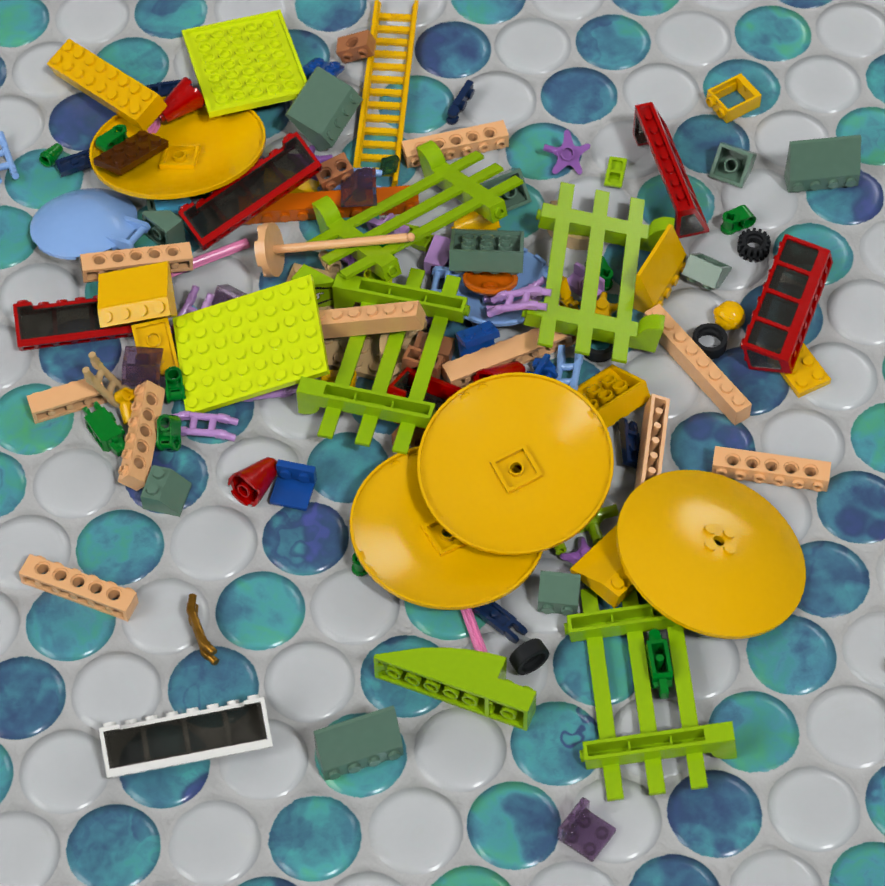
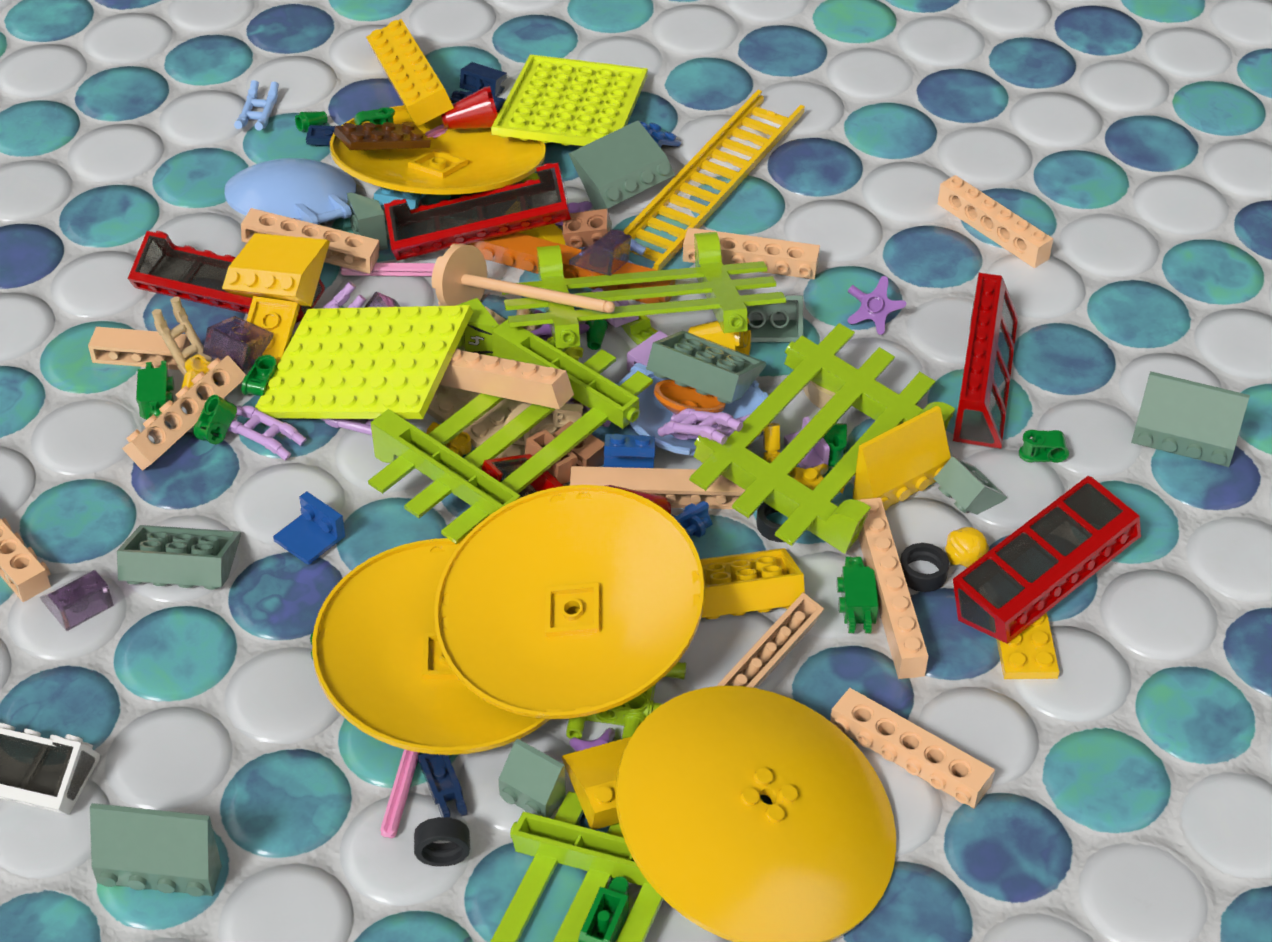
camera: 25 degrees right, 10 degrees down
sand green slope [140,465,192,517] -> none
pearl gold piece [186,593,219,666] -> none
red cone [228,457,277,507] -> none
nougat brick [336,30,376,64] -> none
lime slope [373,647,537,731] -> none
clear green tile [379,155,400,176] -> none
dark blue hinge [447,80,475,125] -> none
light blue piece [556,345,583,390] -> none
lime slope [604,156,627,188] -> none
dark blue hinge [618,418,640,469] -> none
yellow window [706,73,762,124] -> none
sand green slope [709,142,757,188] -> none
black tyre [737,228,771,262] -> none
none -> clear purple slope [40,570,114,631]
none -> sand green slope [117,525,241,590]
none -> dark blue hinge [460,62,507,97]
none -> green hinge [836,557,878,634]
none -> light nougat brick [937,175,1053,268]

